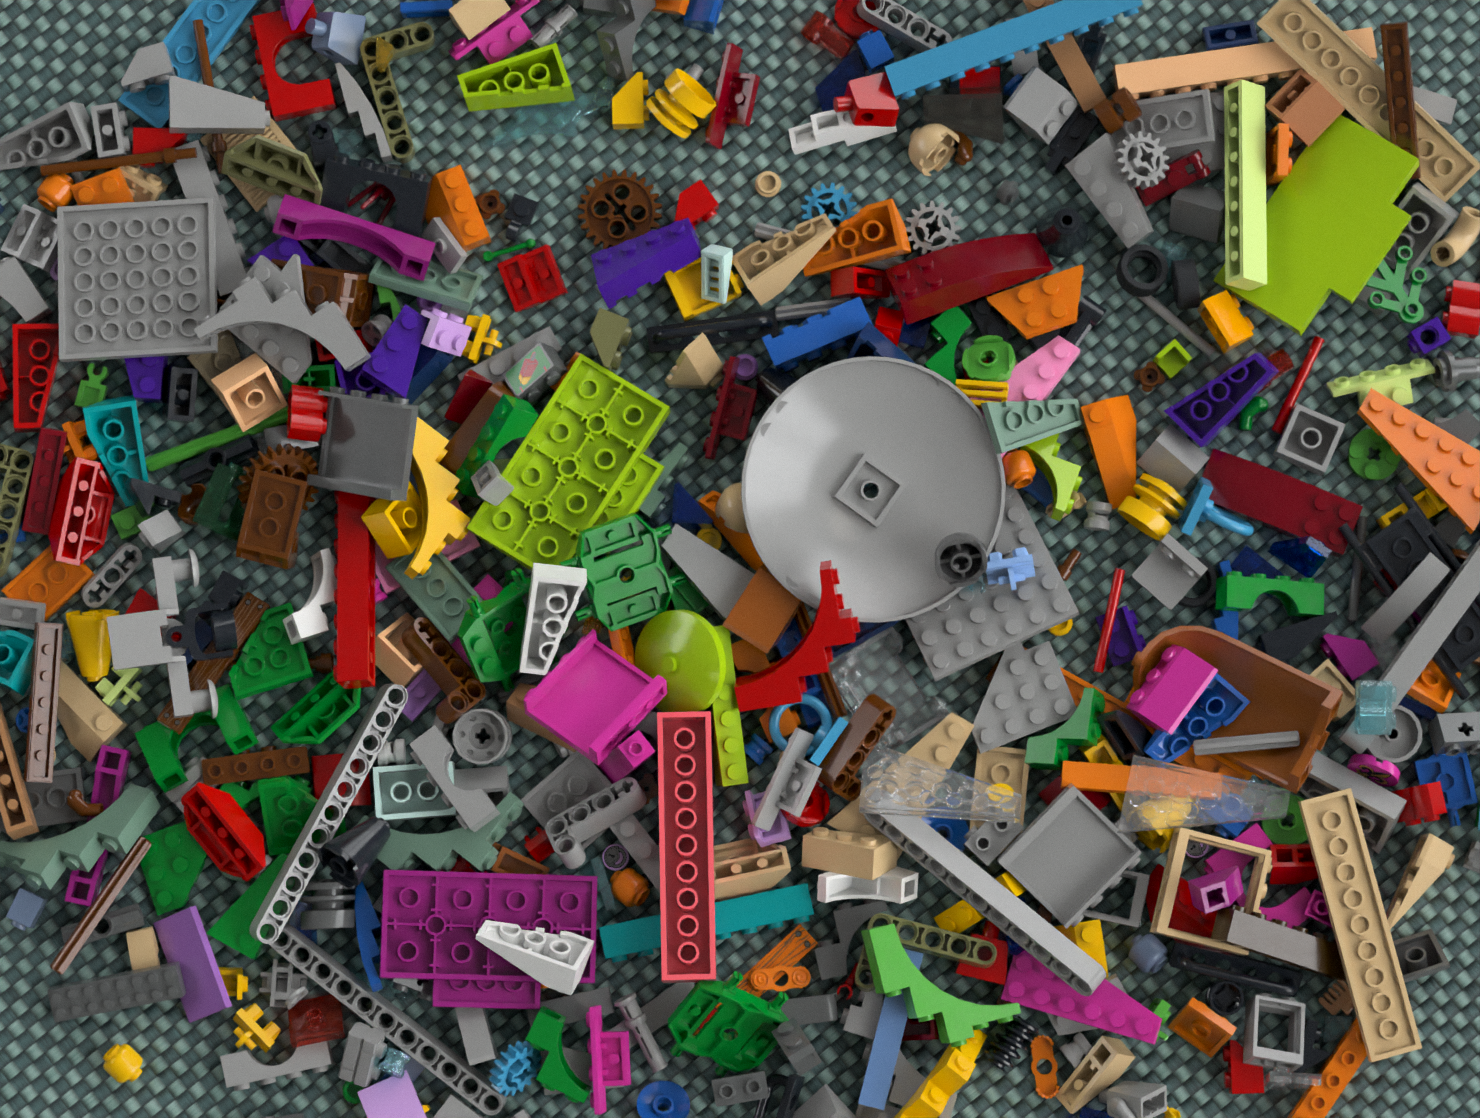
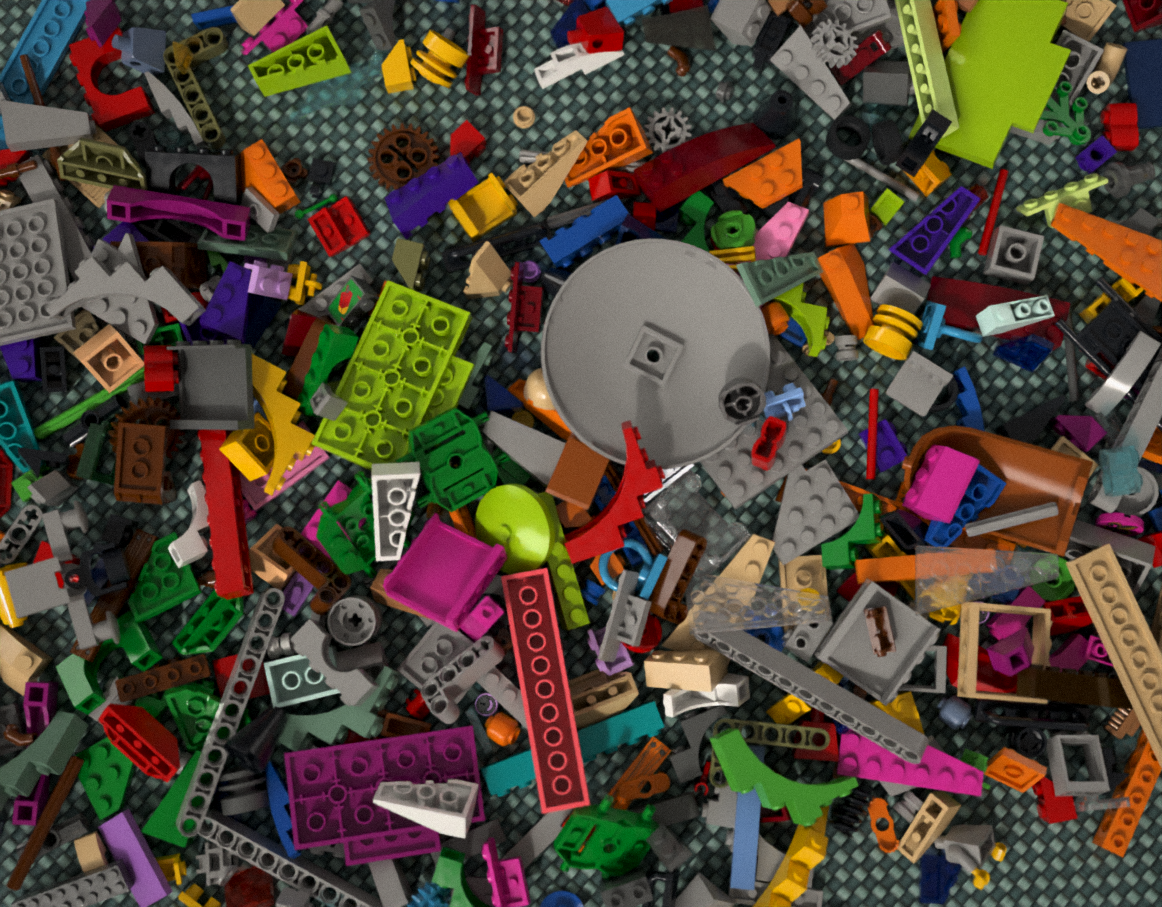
camera: 10 degrees left, 0 degrees up
yellowish green hips [95,667,143,707] -> none
sand green tile [385,547,484,644] -> none
light grey pin [614,992,668,1073] -> none
light aqua slope [701,244,733,304] -> none
dark azure gear [801,183,857,228] -> none
tan cylinder [908,123,960,176] -> none
green arch [1216,571,1324,618] -> none
clear blue tile [1231,545,1285,599] -> none
bright green plate [1347,429,1401,481] -> none
none -> red brick [752,416,786,471]
none -> orange slope [823,191,871,247]
none -> reddish brown hinge [863,606,897,657]
none -> black brick [895,110,952,177]
none -> light aqua slope [976,295,1055,337]

